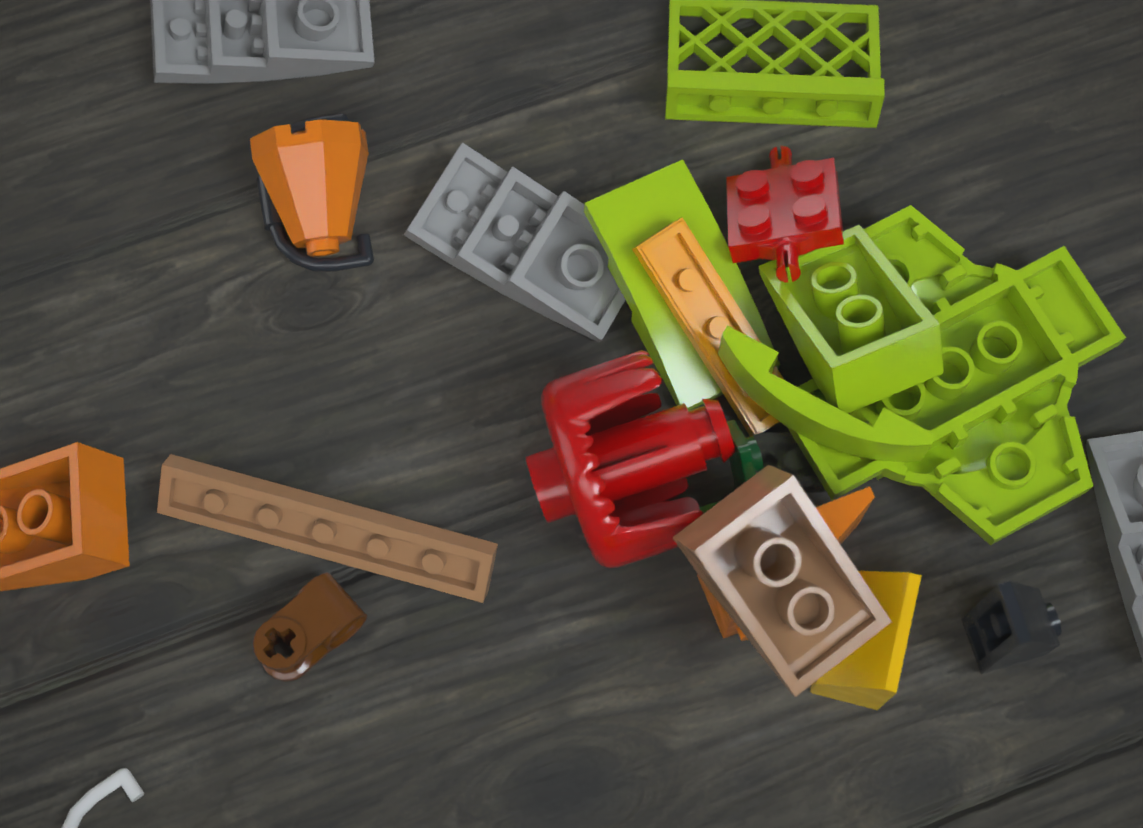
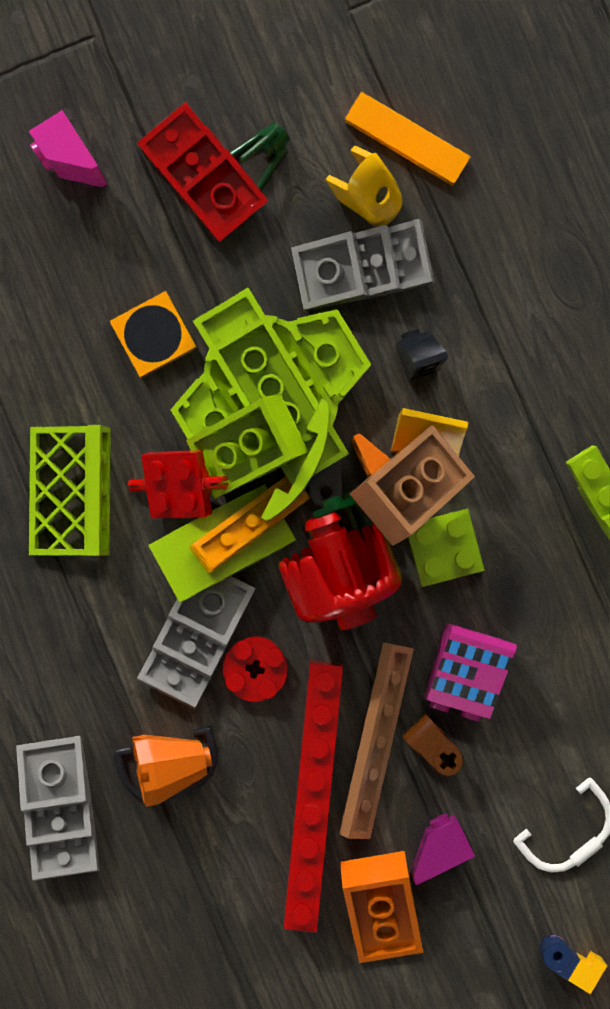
camera: 90 degrees left, 15 degrees up
none -> black tile [110,291,197,378]
none -> red plate [223,636,288,702]
none -> red brick [284,660,343,932]
none -> lime plate [408,508,485,587]
none -> magenta slope [411,814,475,885]
none -> dark pink slope [424,623,517,722]

